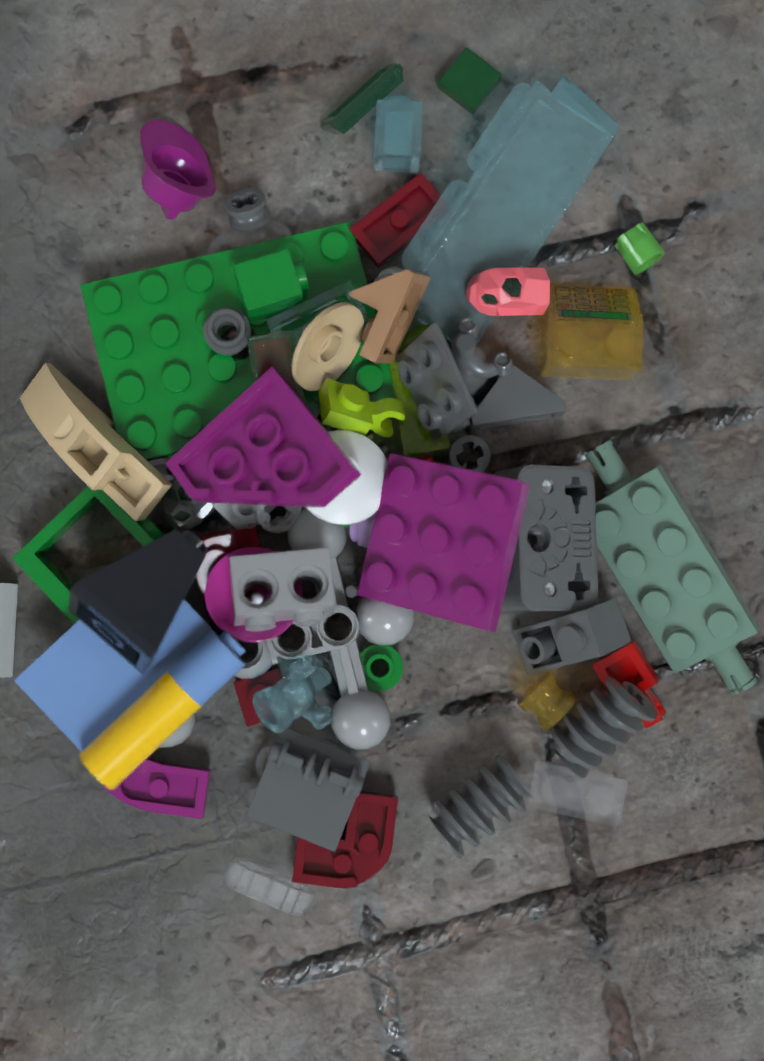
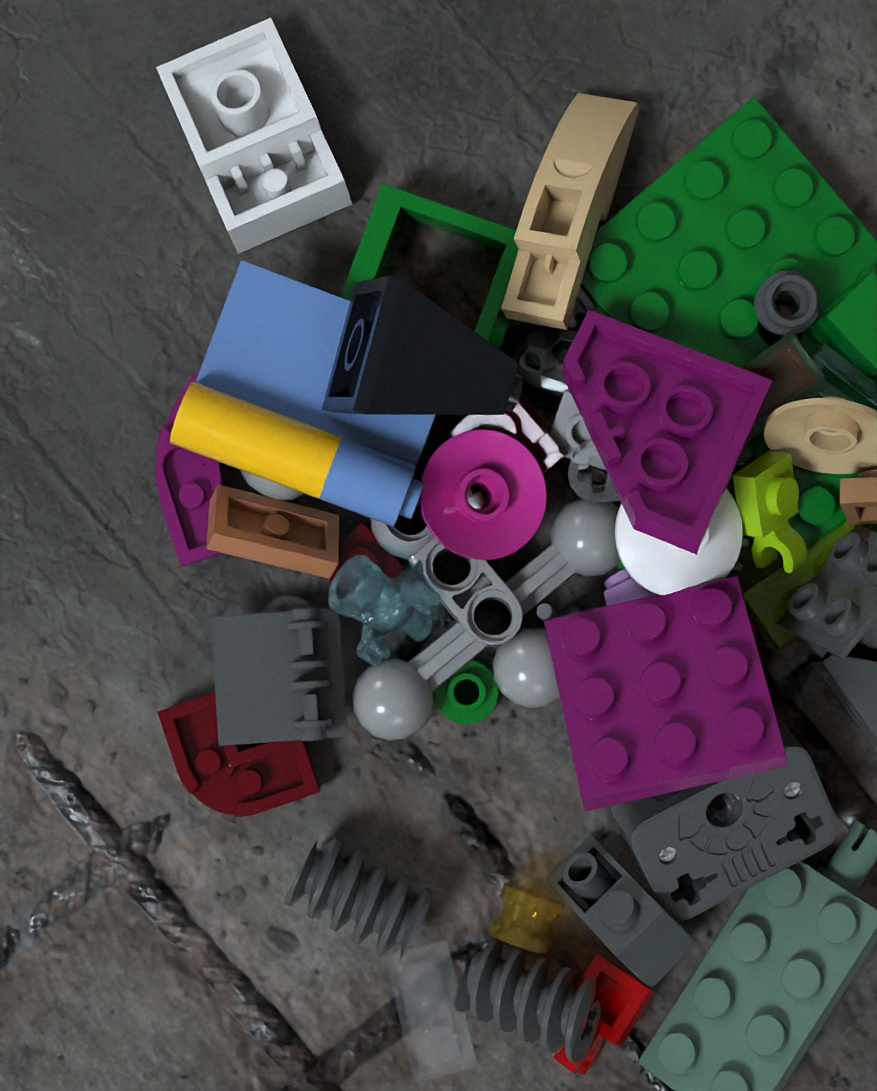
camera: 70 degrees right, 0 degrees up
clear beam [223,857,316,916] -> none
light grey brick [229,548,336,631] -> none
dark grey bush [448,435,491,473] -> none
none -> nougat plate [206,484,339,579]

